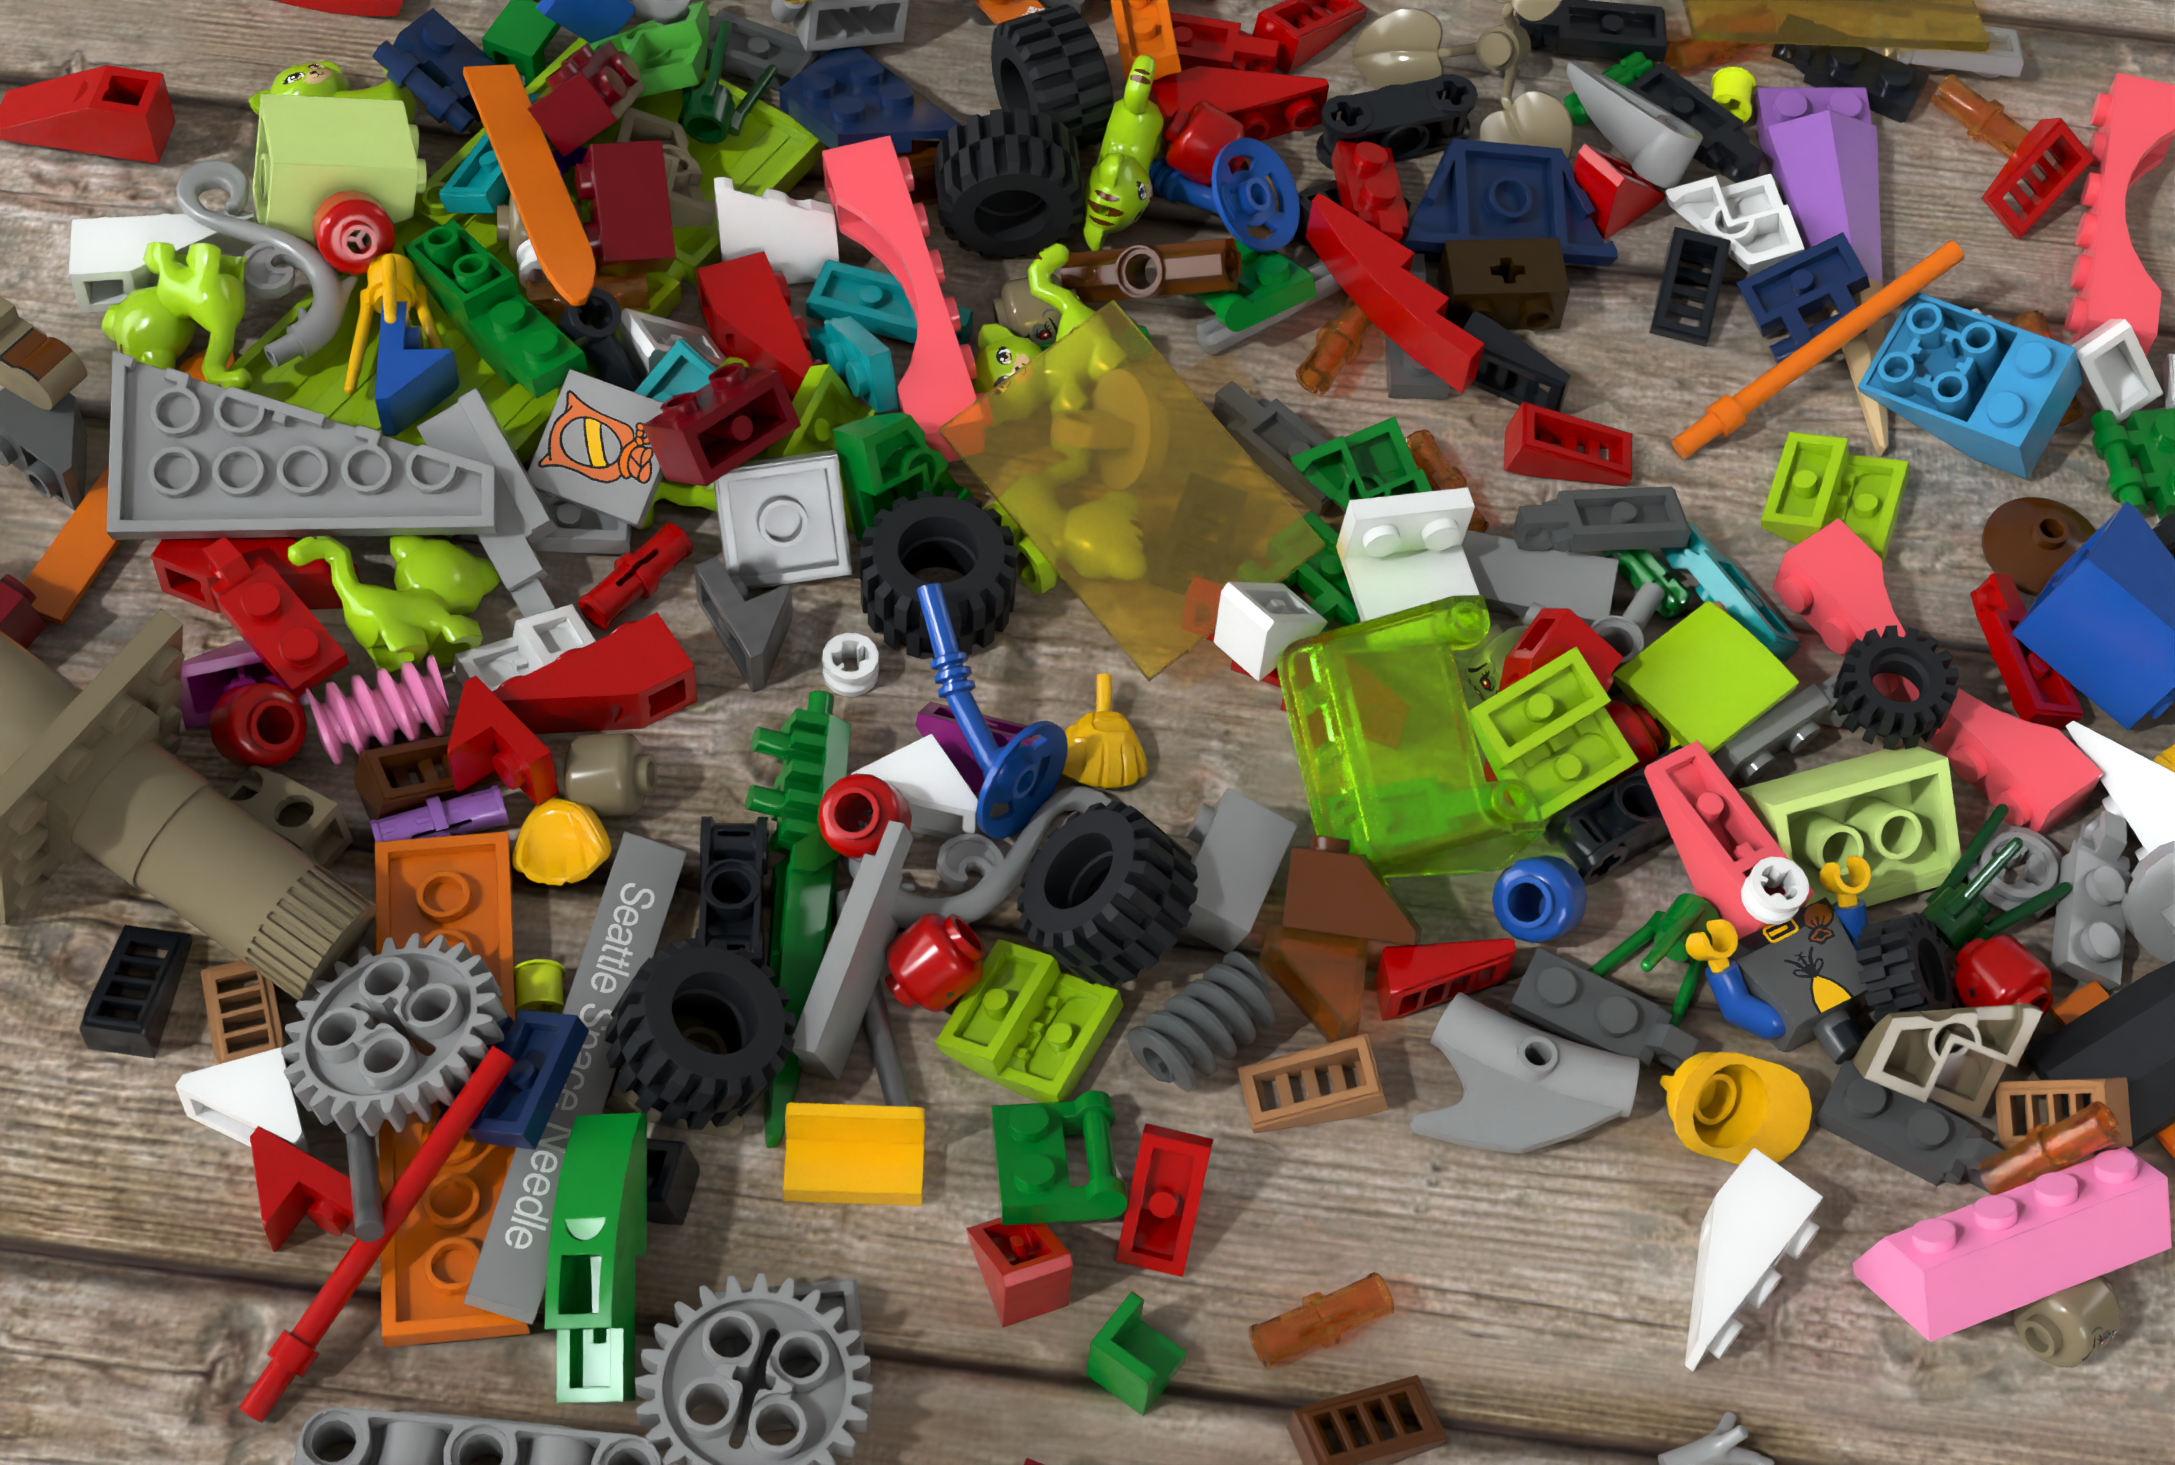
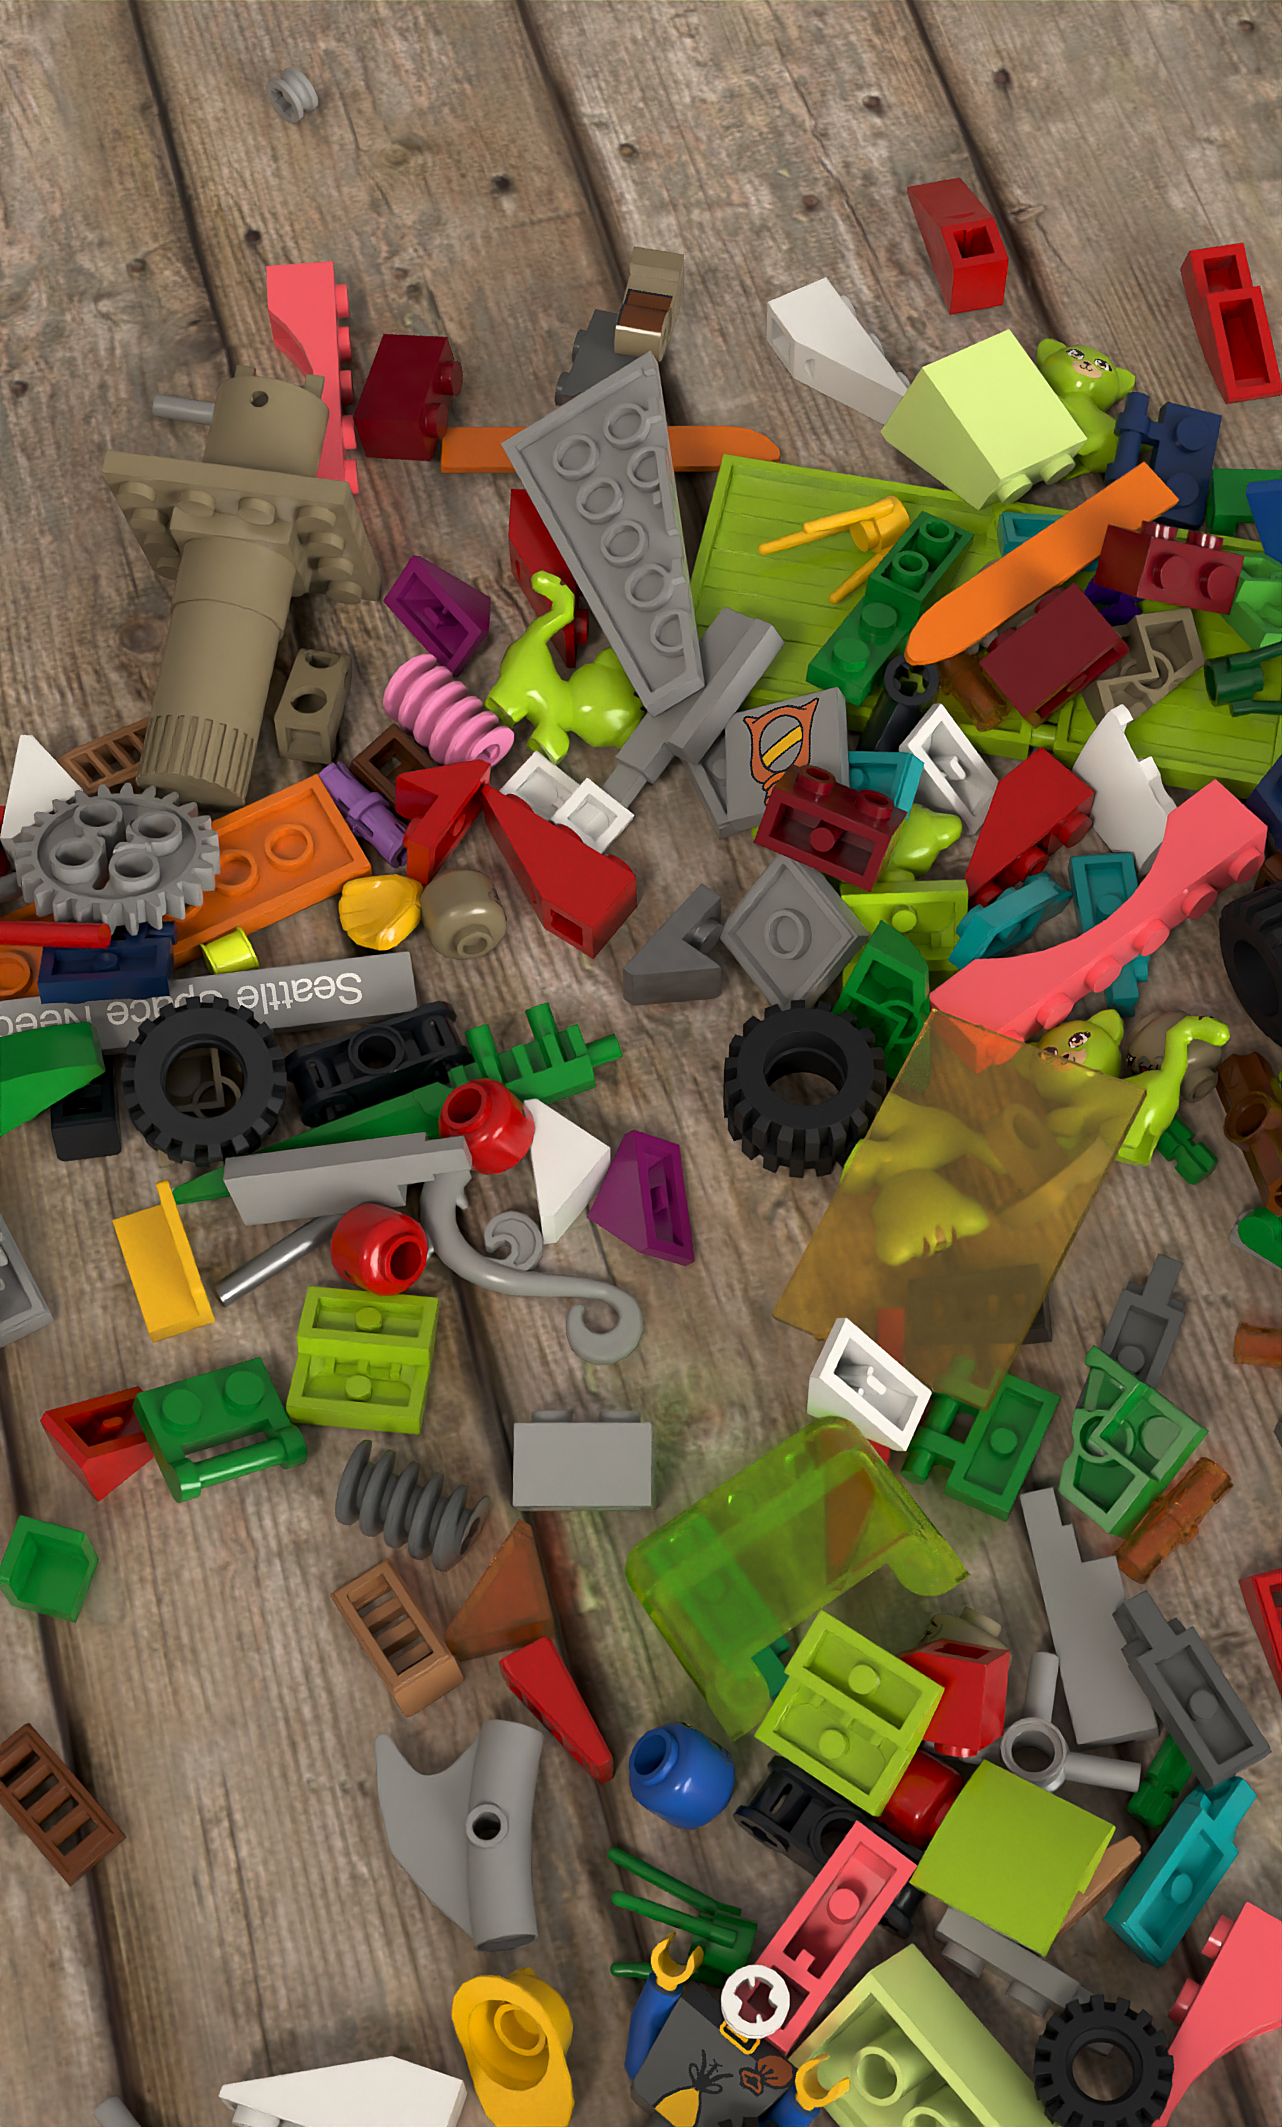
camera: 75 degrees right, 5 degrees up
black slope [79,925,193,1059] -> none
lime animal [101,242,253,390] -> none
light grey plant [176,160,358,368] -> none
red hinge [203,536,349,699] -> none
red head [209,683,307,768] -> none
red head [312,190,396,275] -> none
blue slope [375,302,459,437] -> none
red pin [578,522,694,630] -> none
white bush [822,633,879,697] -> none
blue dish [917,582,1068,839] -> none
black tyre [1017,801,1198,986] -> none
yellow piece [1061,673,1148,789] -> none
red slope [1115,1123,1214,1277] -> none
clear orange pin [1249,1272,1394,1368] -> none
reddish brown slope [1282,834,1422,945] -> none
white bracket [1336,487,1489,645] -> none
dark grey hinge [1507,947,1699,1072] -> none

